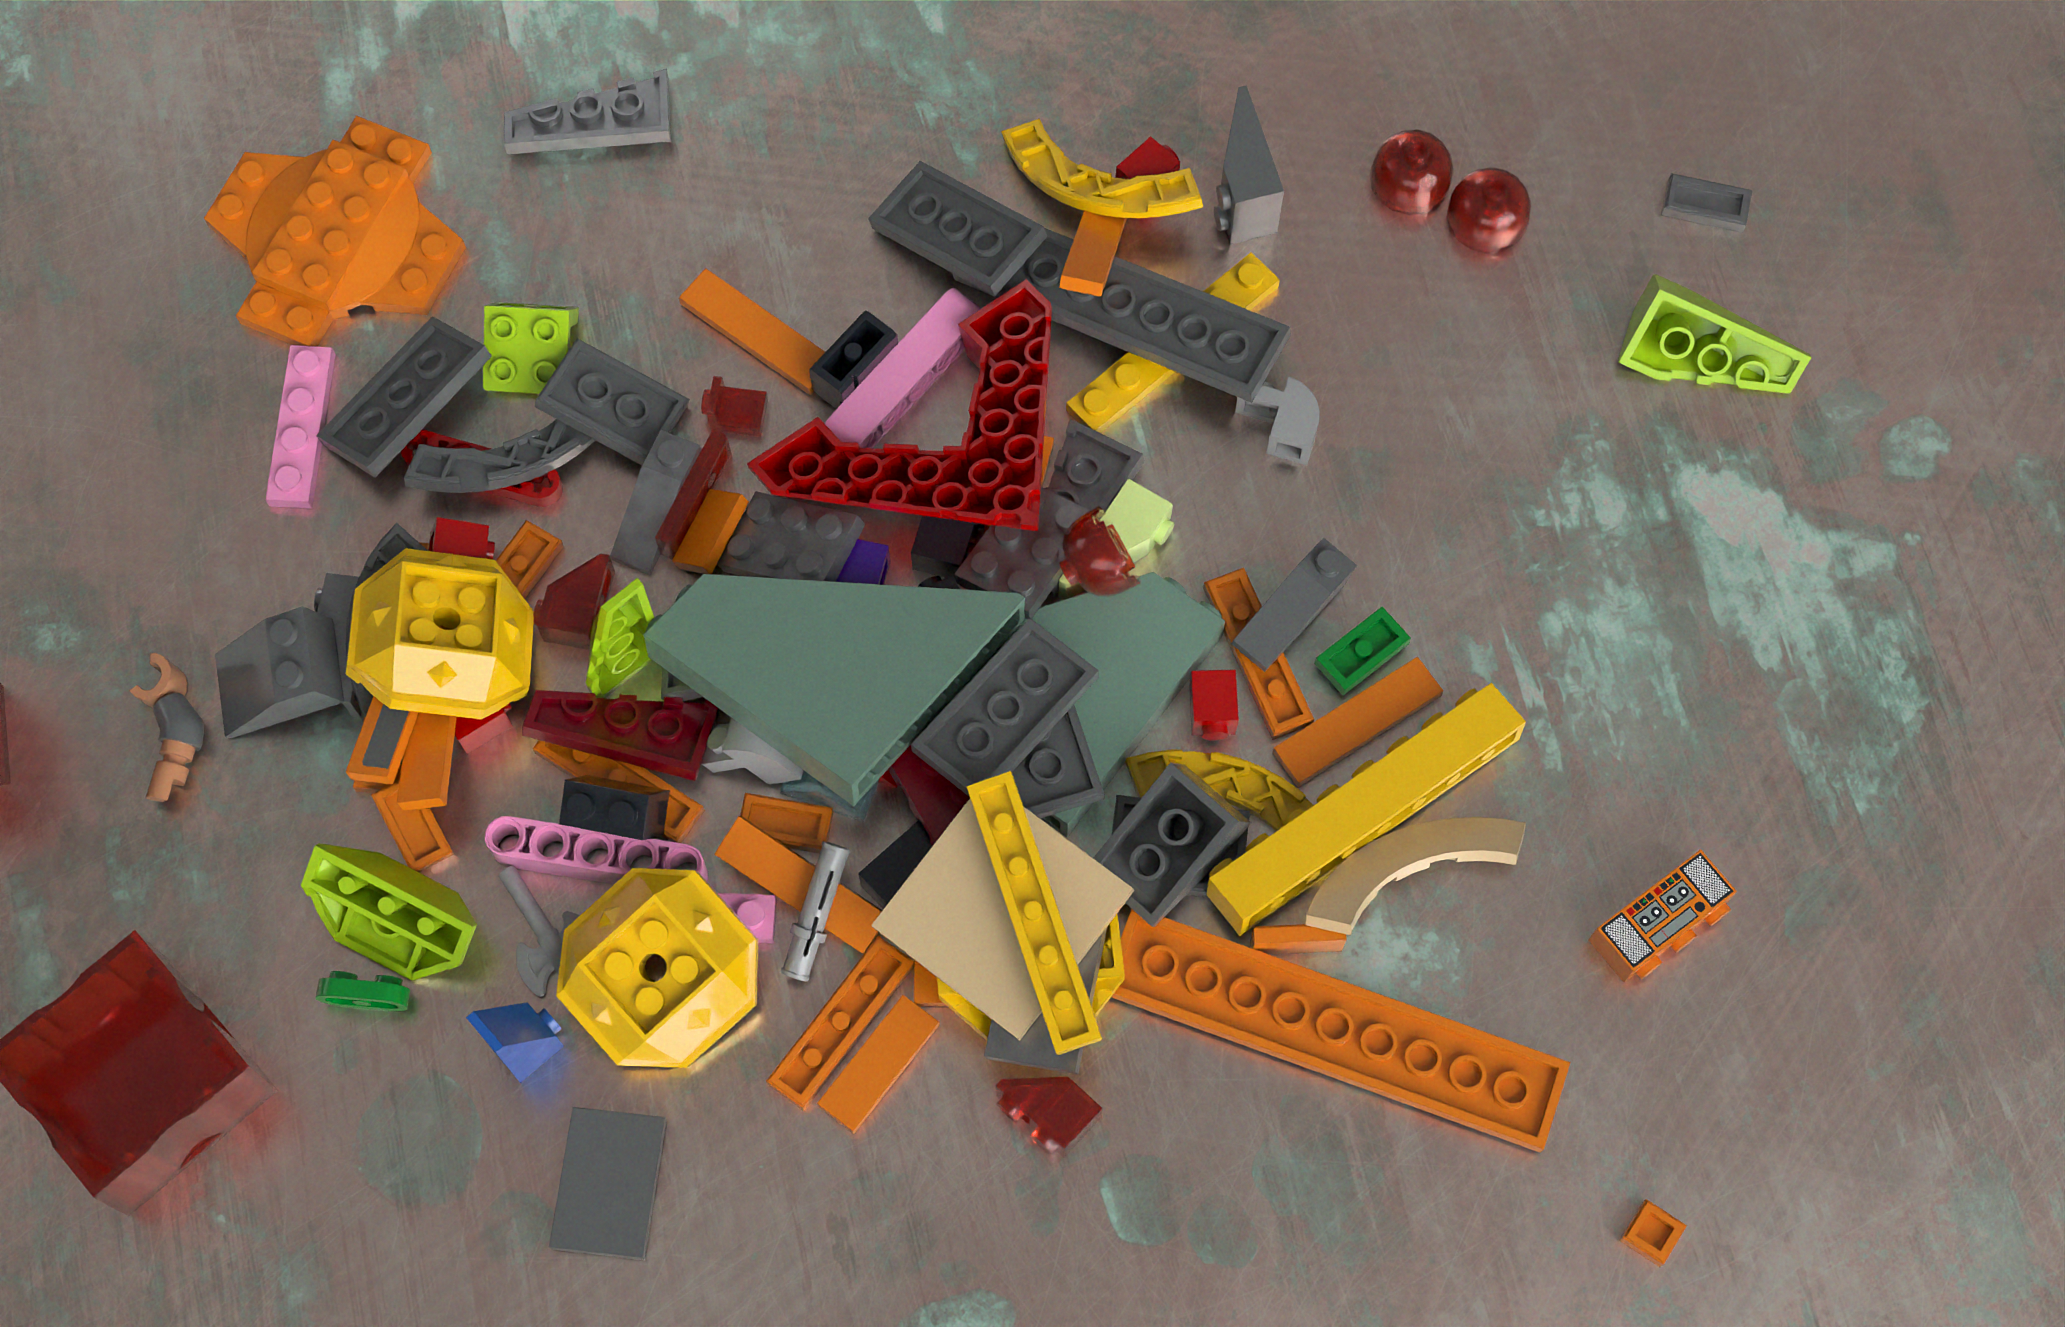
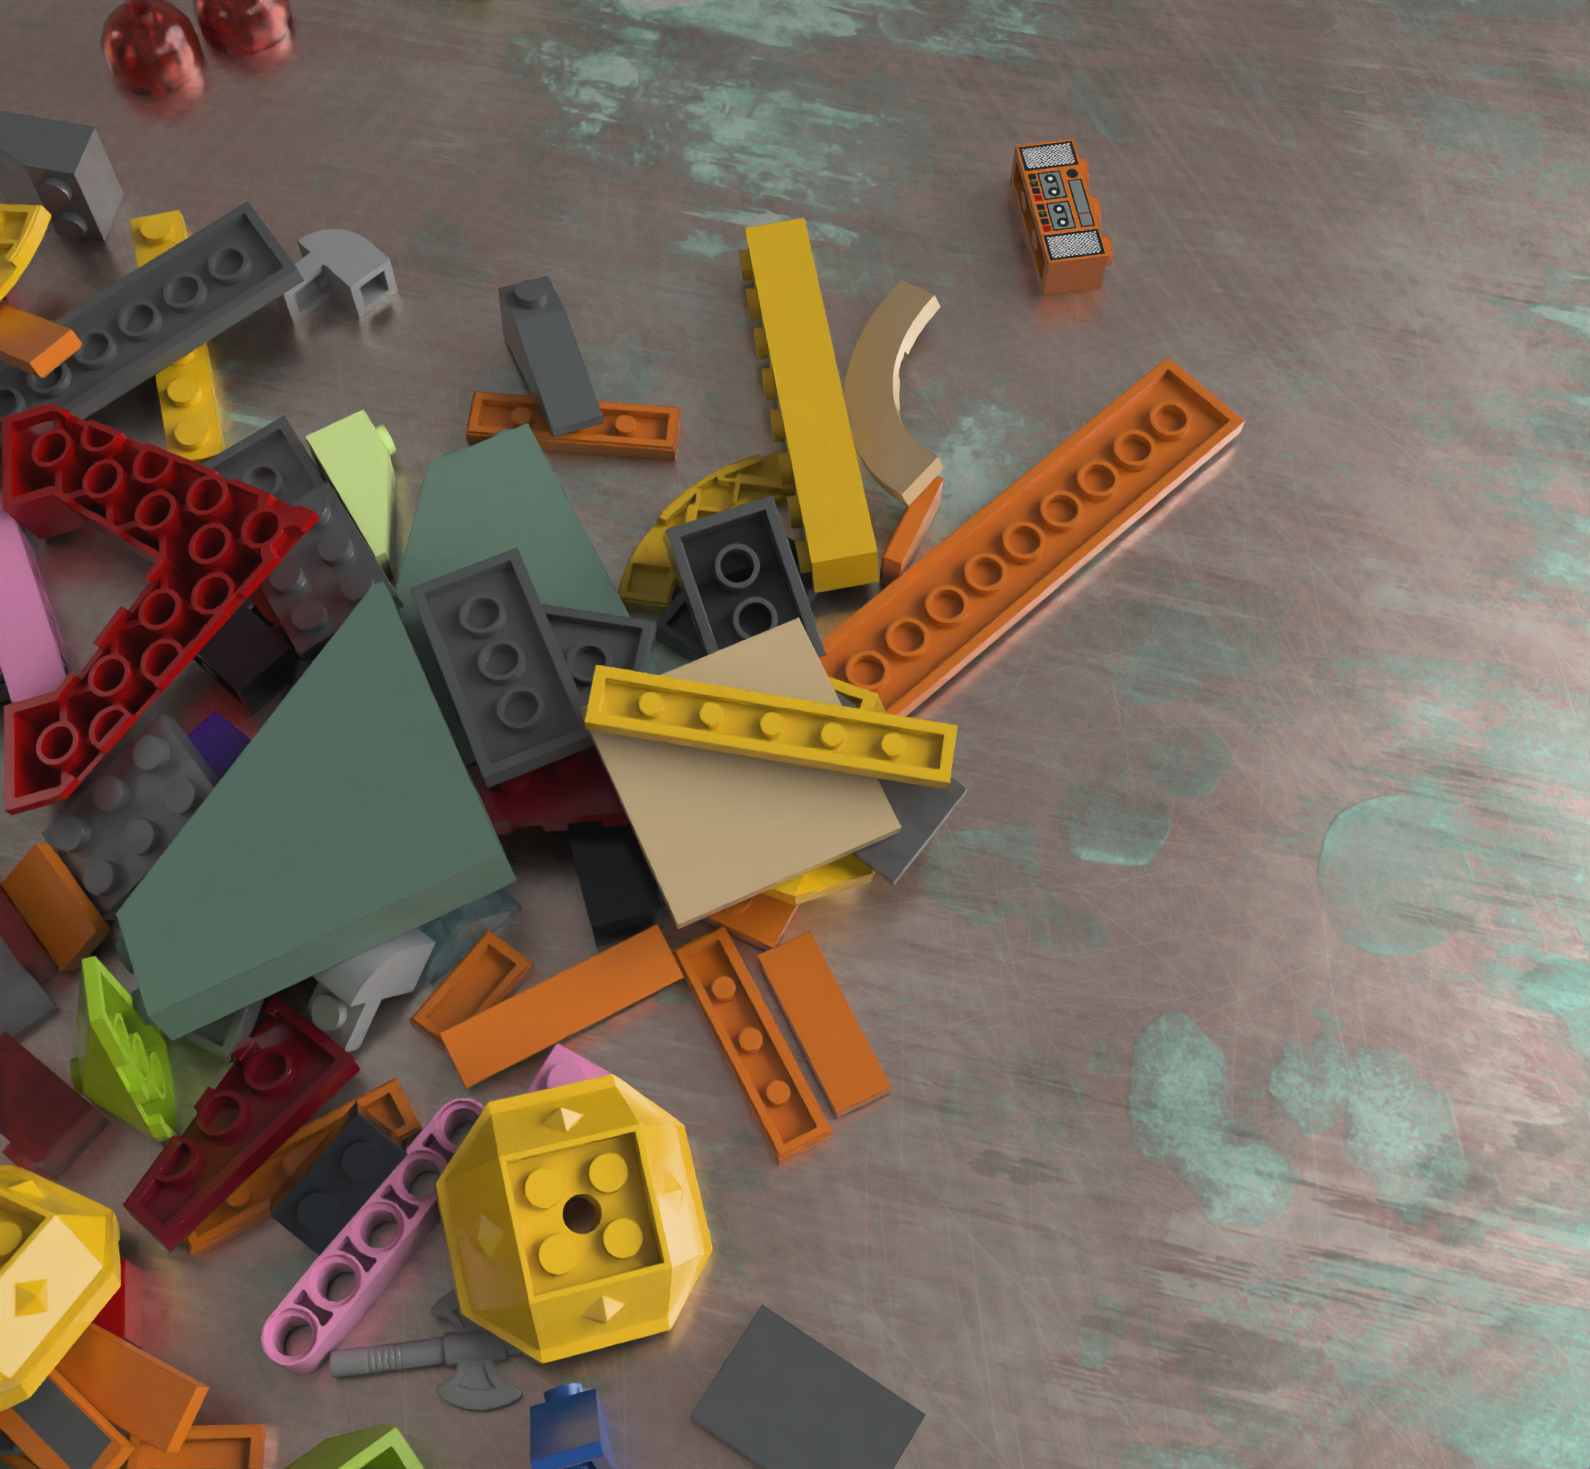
camera: 65 degrees left, 5 degrees down
light grey pin [780,841,851,981] -> none
clear red slope [995,1076,1103,1158] -> none
clear red cylinder [1059,505,1141,597] -> none
red brick [1189,670,1239,741] -> none
orange tile [1272,656,1443,788] -> none
green plate [1314,607,1411,696] -> none
orange tile [1619,1199,1687,1267] -> none

